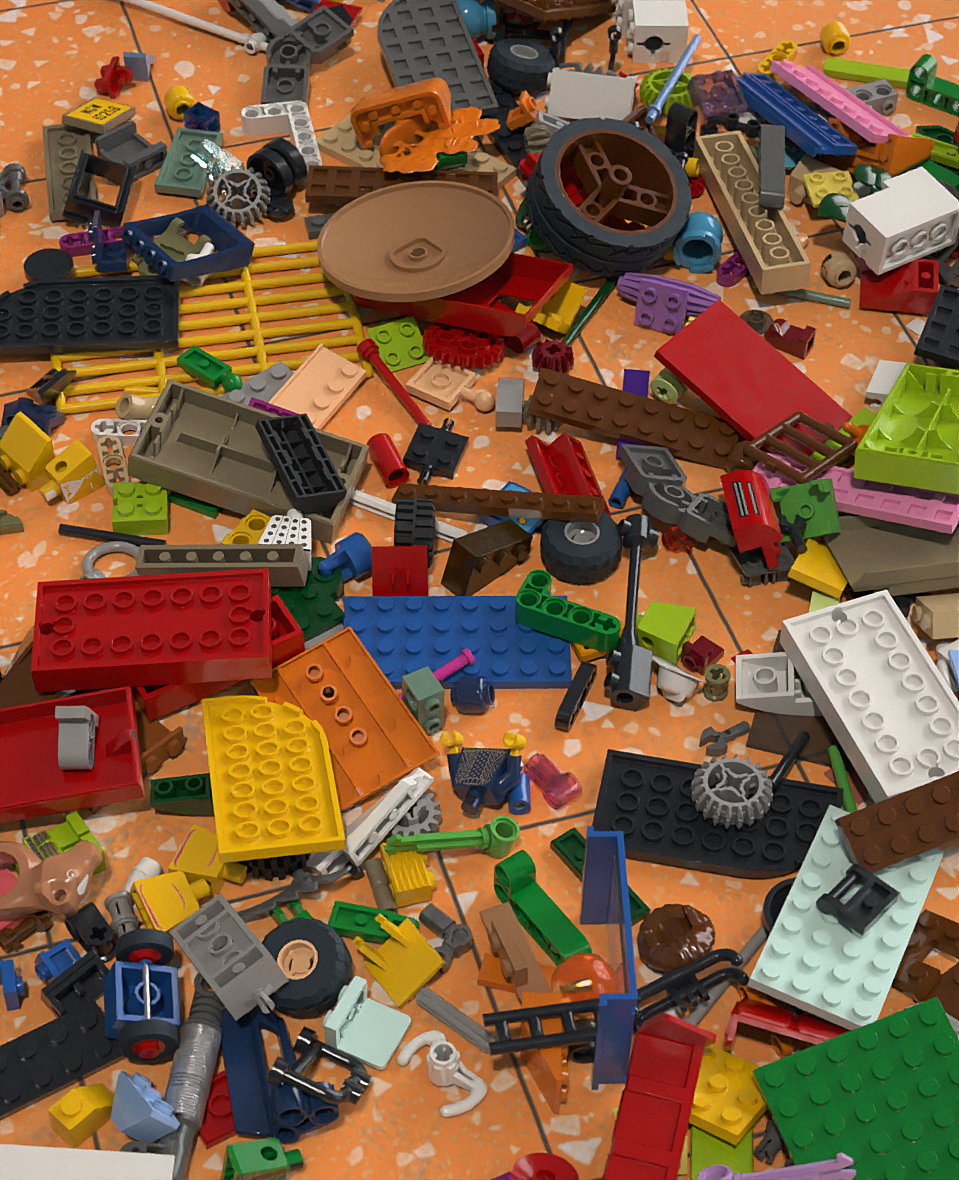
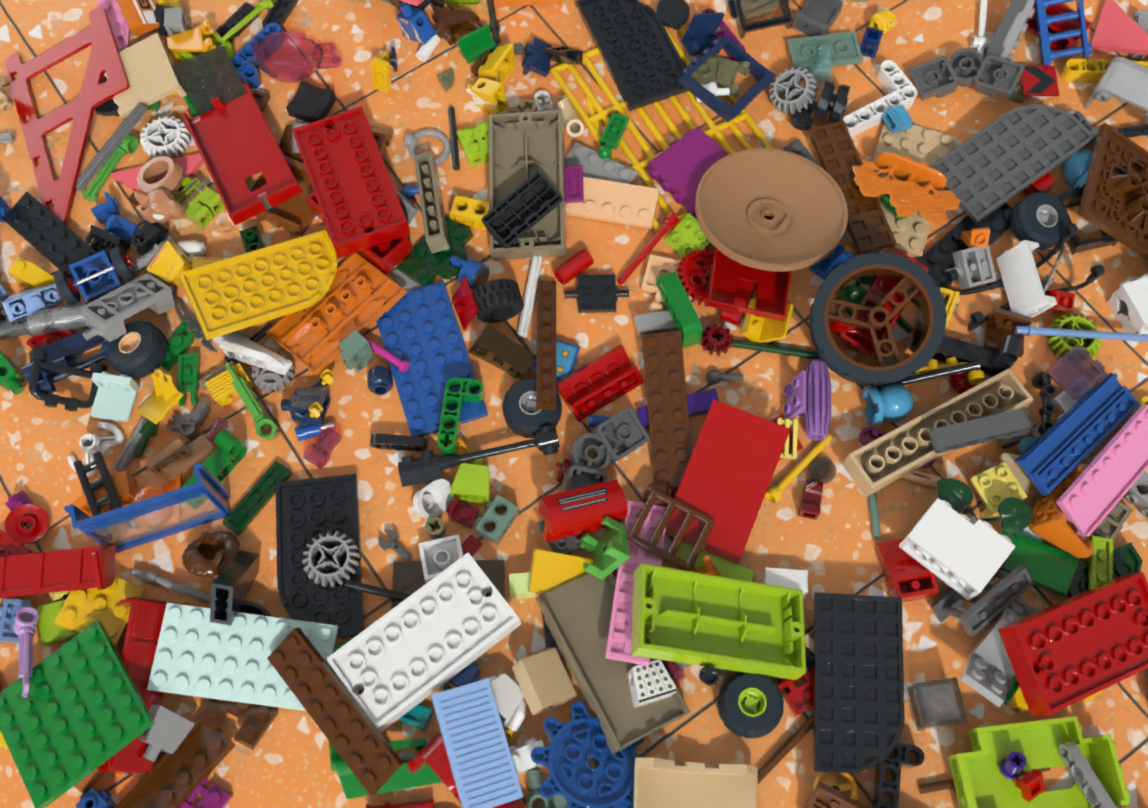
camera: 75 degrees right, 20 degrees up
light grey tile [55,706,99,770] -> none
white torso [258,509,312,571] -> none
orange windscreen [350,78,451,149] -> none
dark tan gear [524,124,551,155] -> none
black piece [633,948,749,1034] -> none
black bar [779,514,807,554] -> none
black plate [816,864,900,936] -> none
tan head [821,252,857,288] -> none
none -> dark green bar [134,421,158,458]
none -> clear pink pin [207,417,229,442]
none -> black slope [210,551,260,626]
none -> sand green brick [475,495,519,546]
none -> magenta panel [648,126,728,219]
none -> green beam [656,271,702,348]
none -> dark grey bar [706,369,744,385]
none -> dark azure piece [881,105,913,134]

